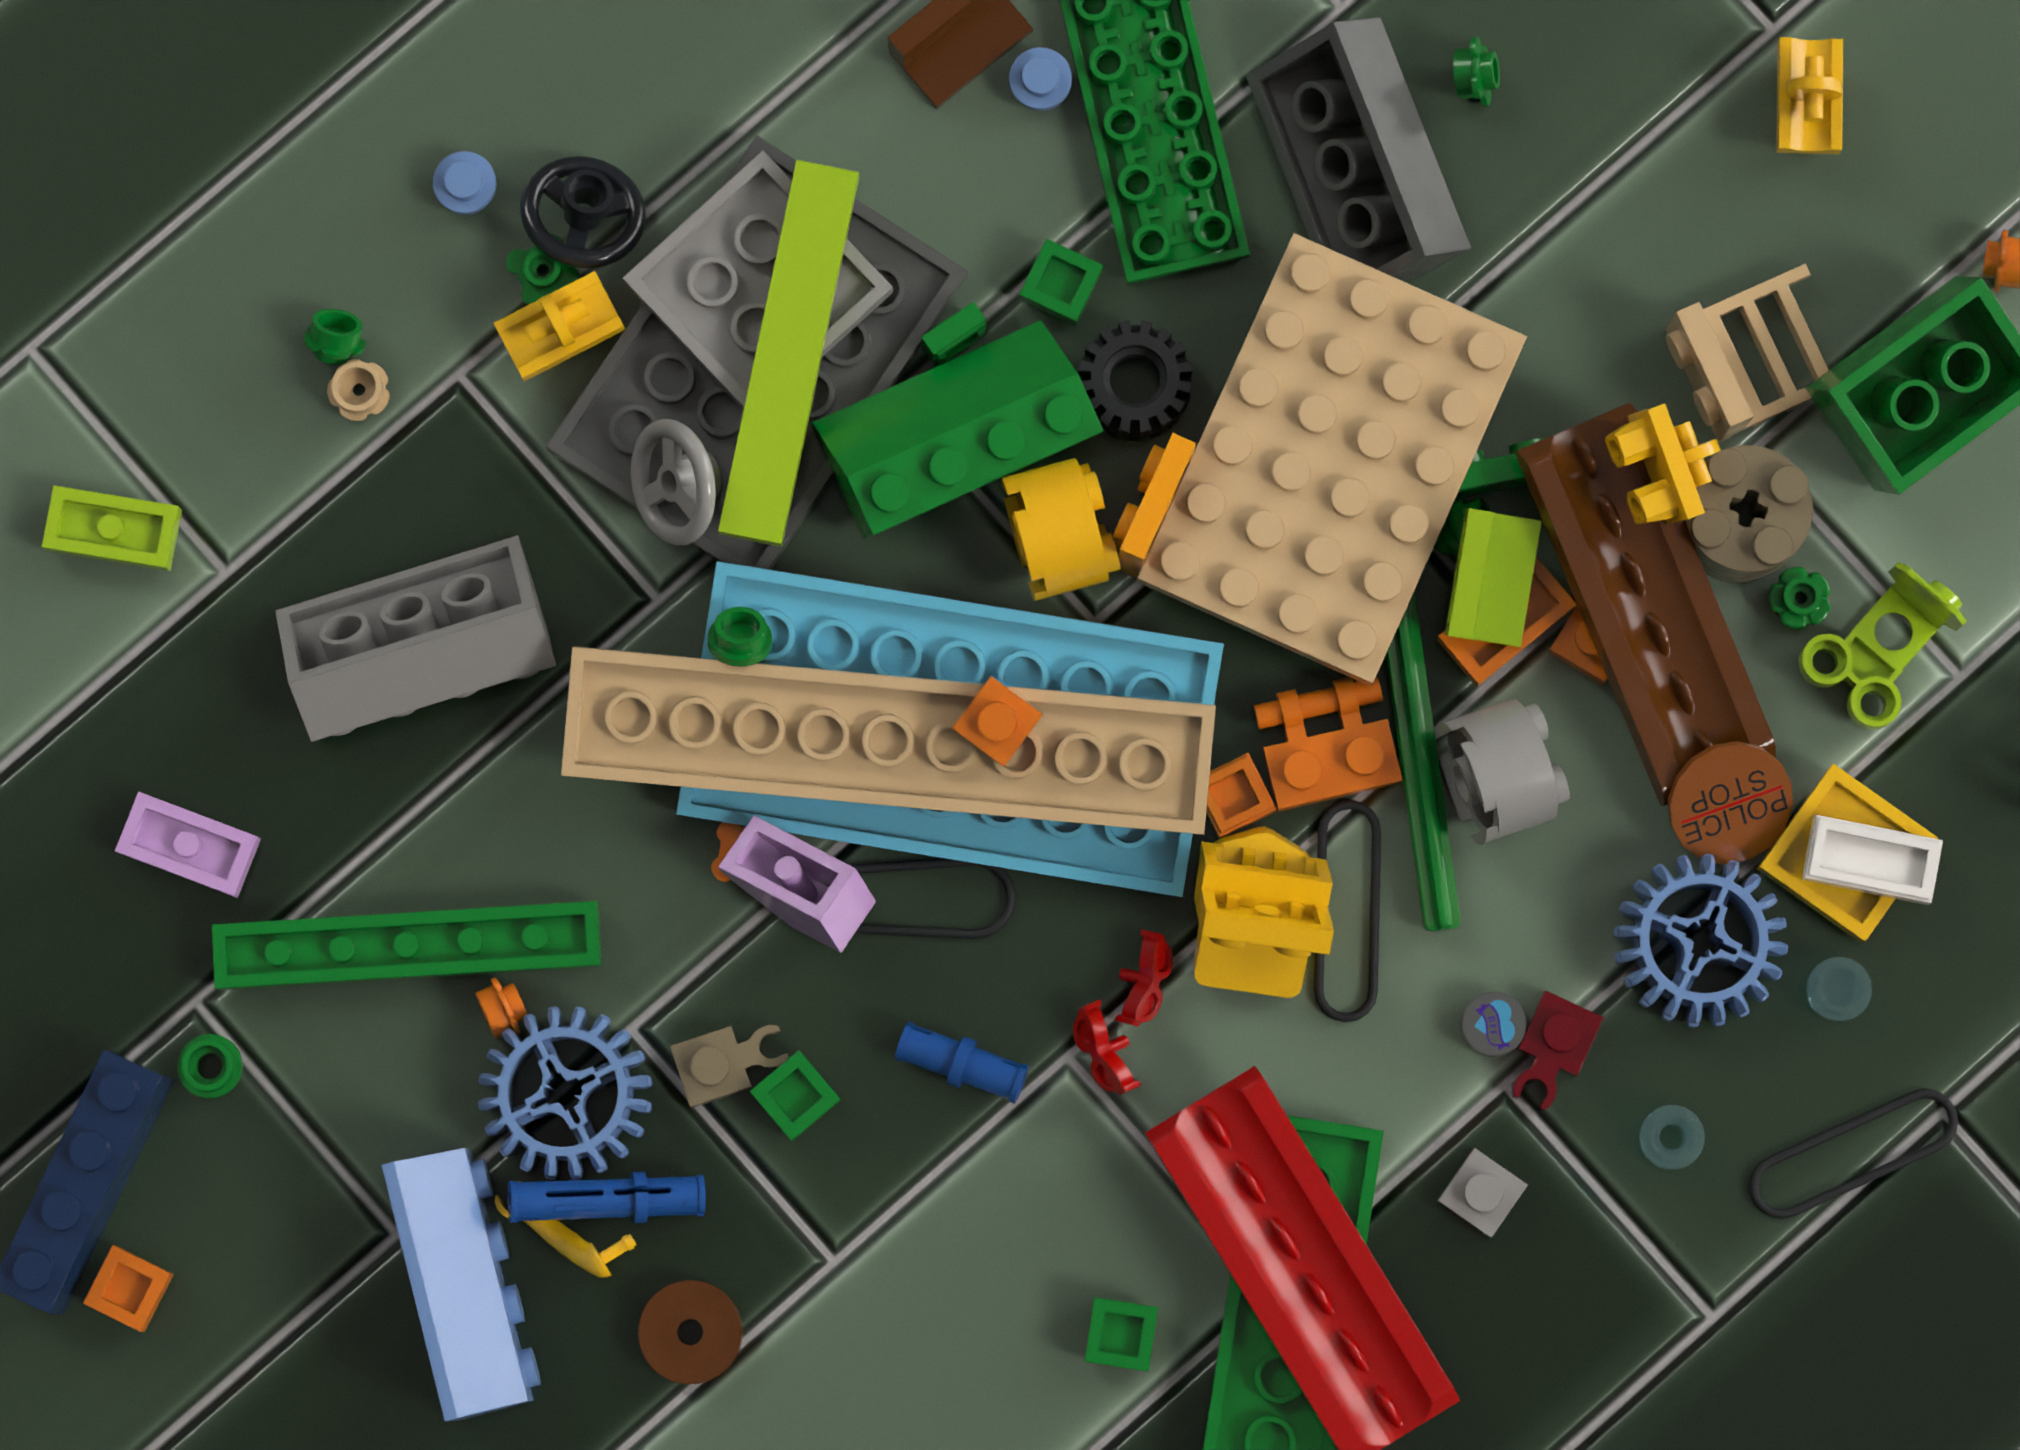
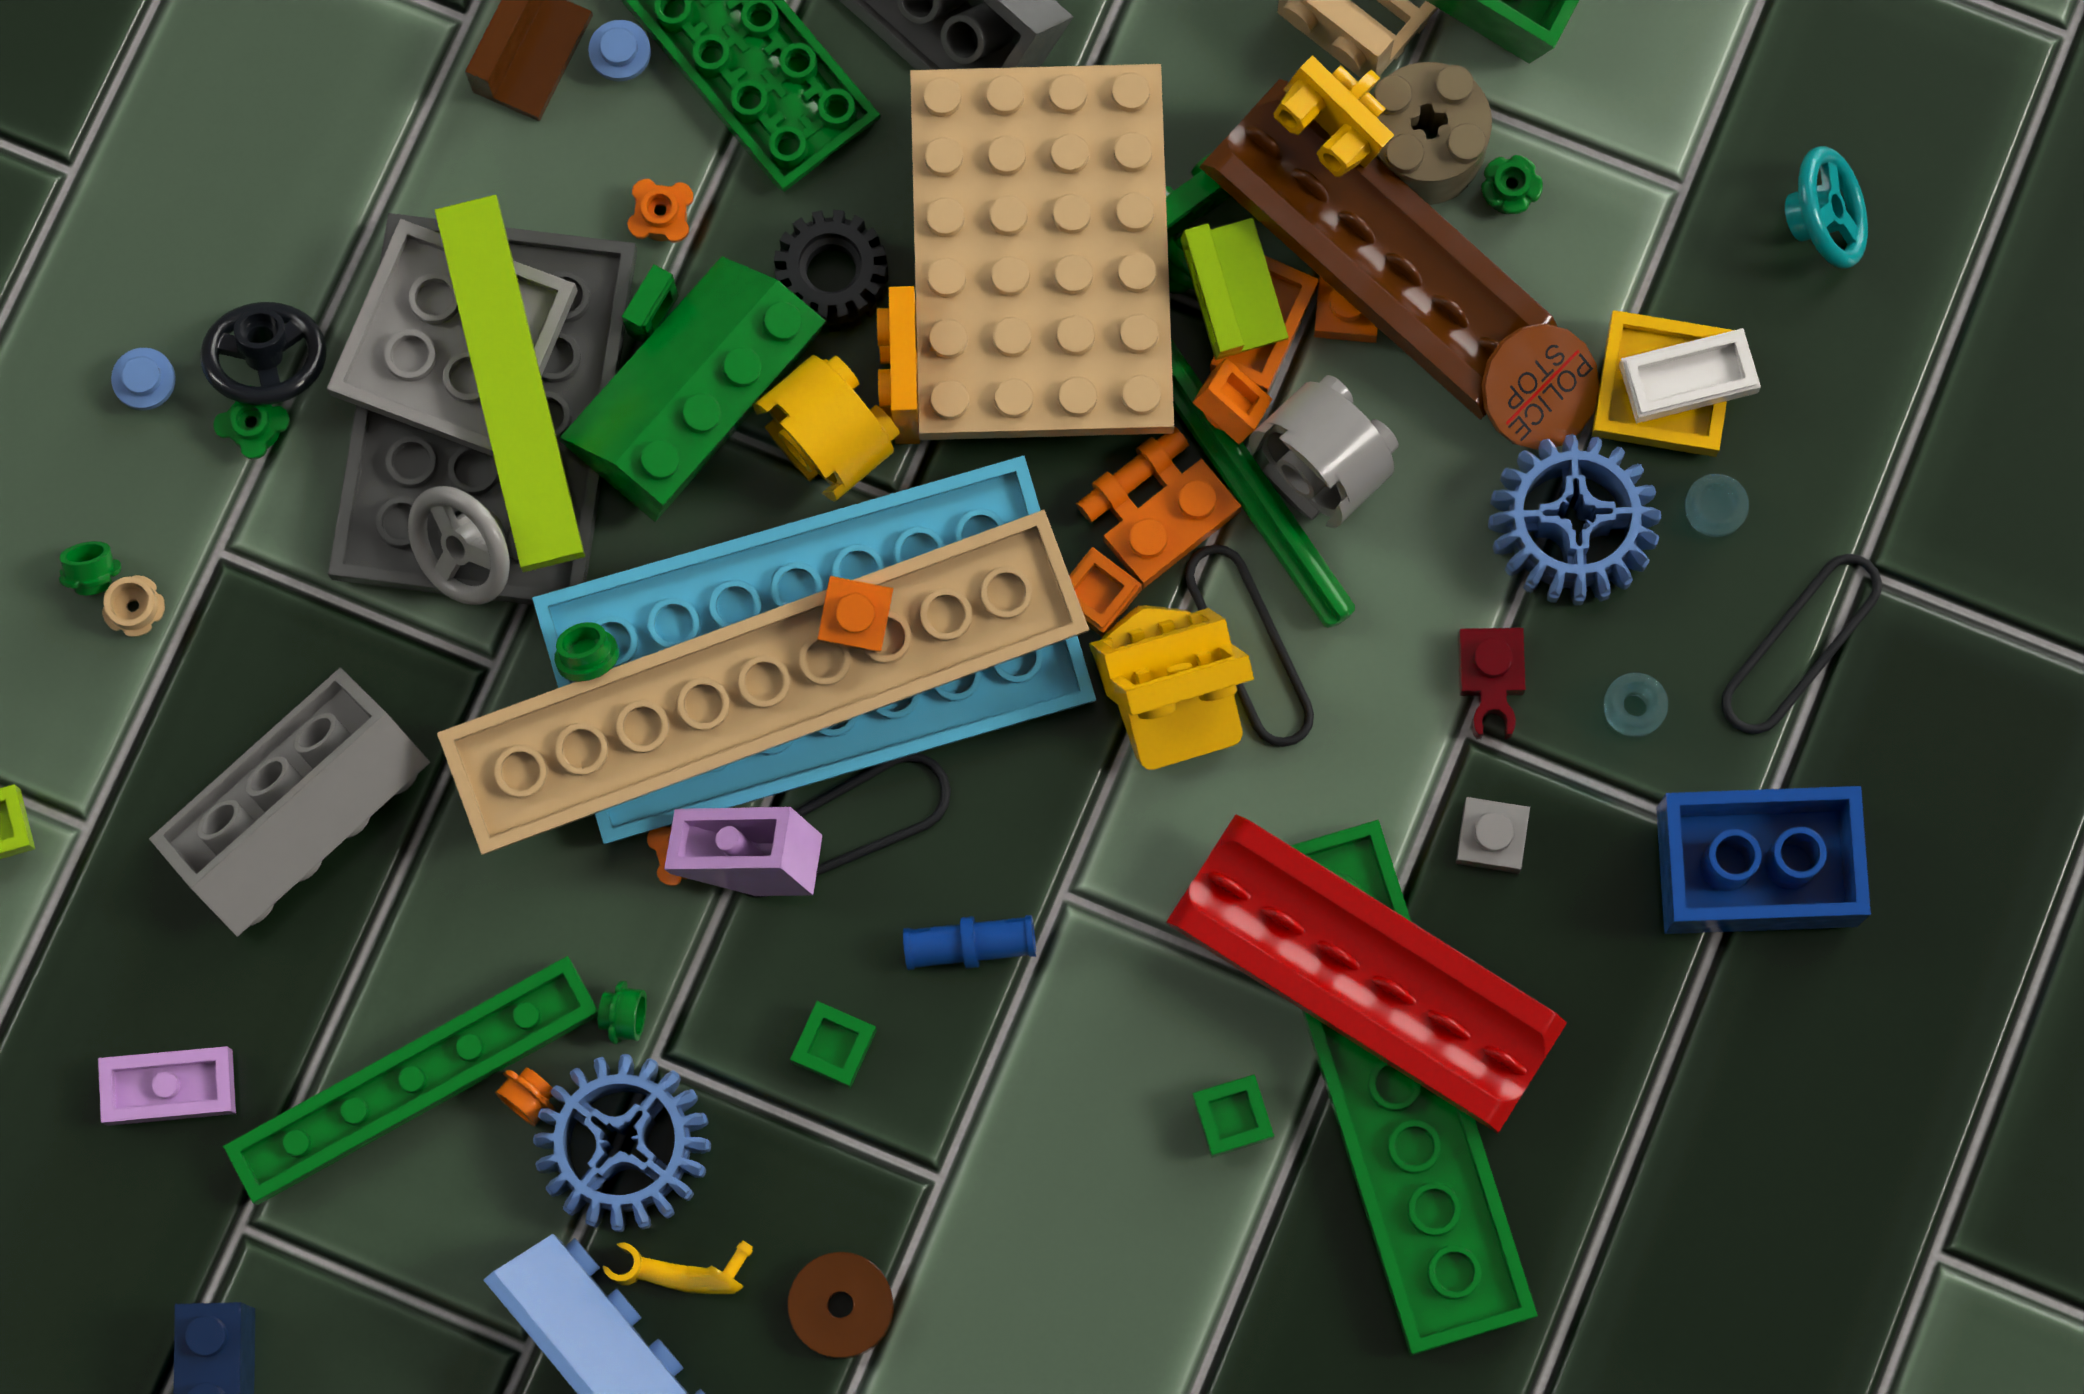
camera: 25 degrees left, 5 degrees down
green plate [177,1034,243,1099] -> none
yellow hips [493,271,625,382] -> none
blue pin [507,1171,706,1224] -> none
dark tan plate [670,1025,790,1108] -> none
green plate [1019,238,1103,326] -> none
red piece [1073,999,1142,1095] -> none
red piece [1115,929,1173,1027] -> none
dark grey tile [1460,991,1526,1057] -> none
lime piece [1798,561,1967,730] -> none
none -> green plate [598,981,647,1044]
none -> orange plate [627,179,694,243]
none -> orange plate [1192,357,1273,444]
none -> blue brick [1656,786,1871,934]

